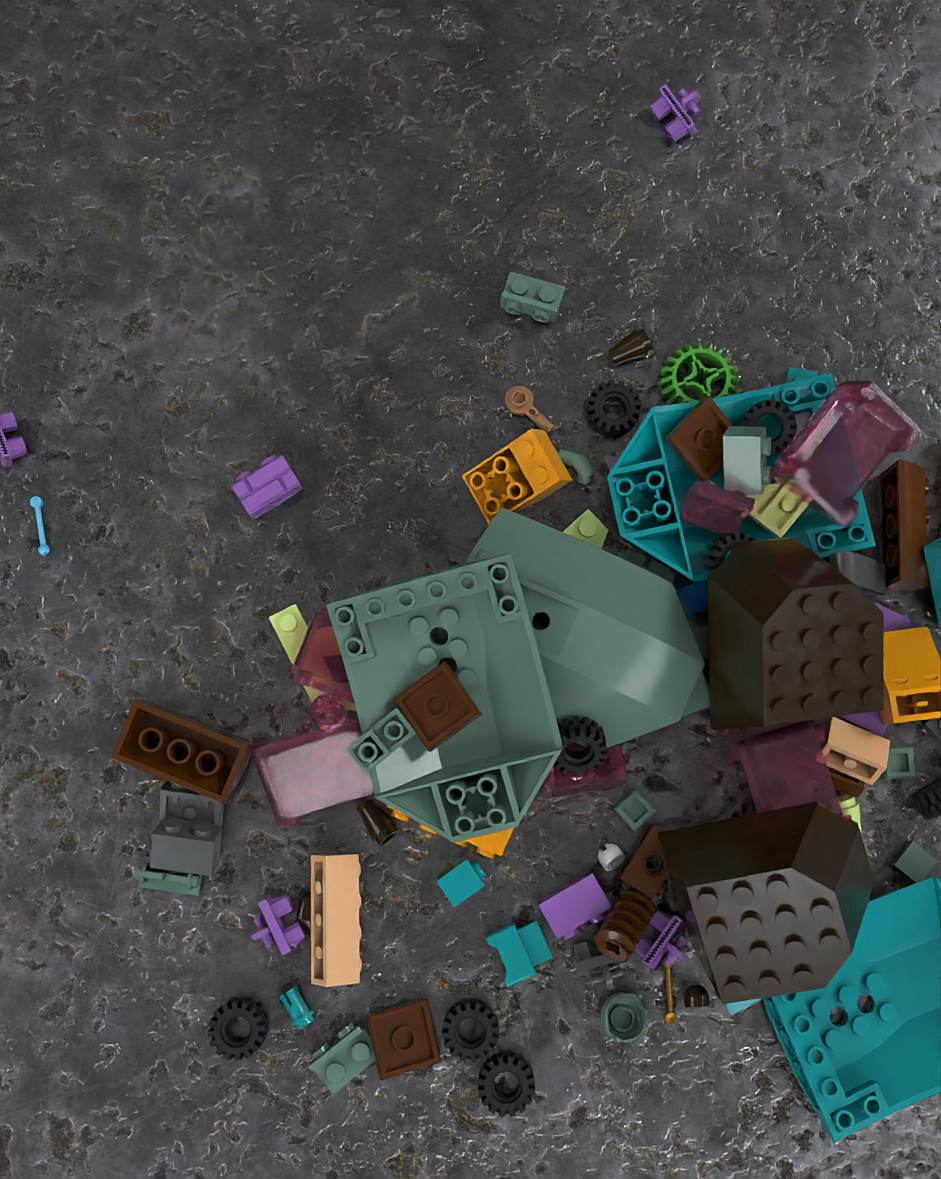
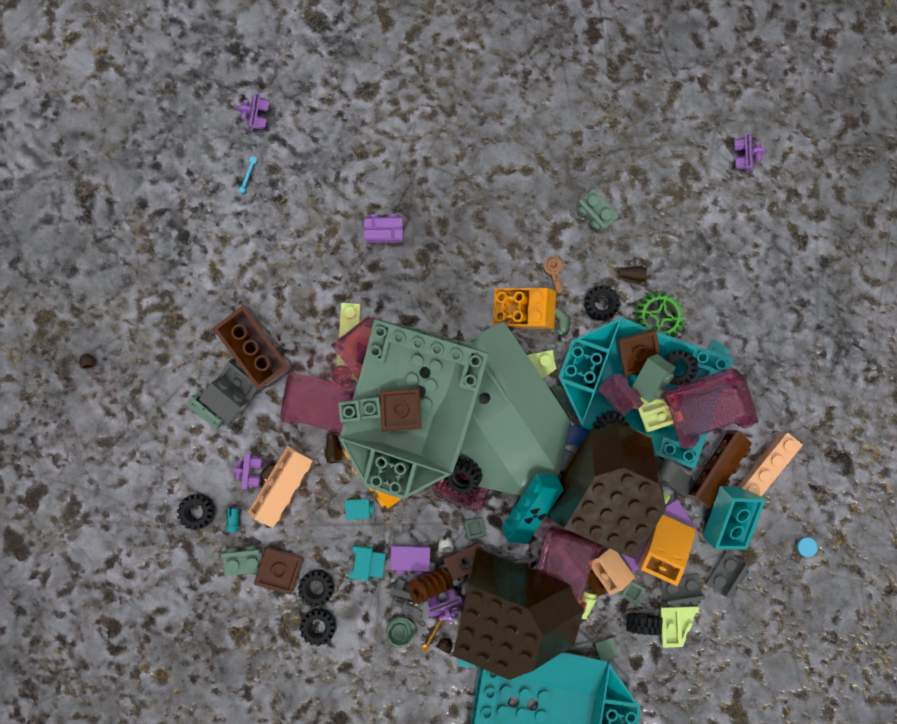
camera: 30 degrees right, 5 degrees up
none -> teal brick [501,473,564,544]

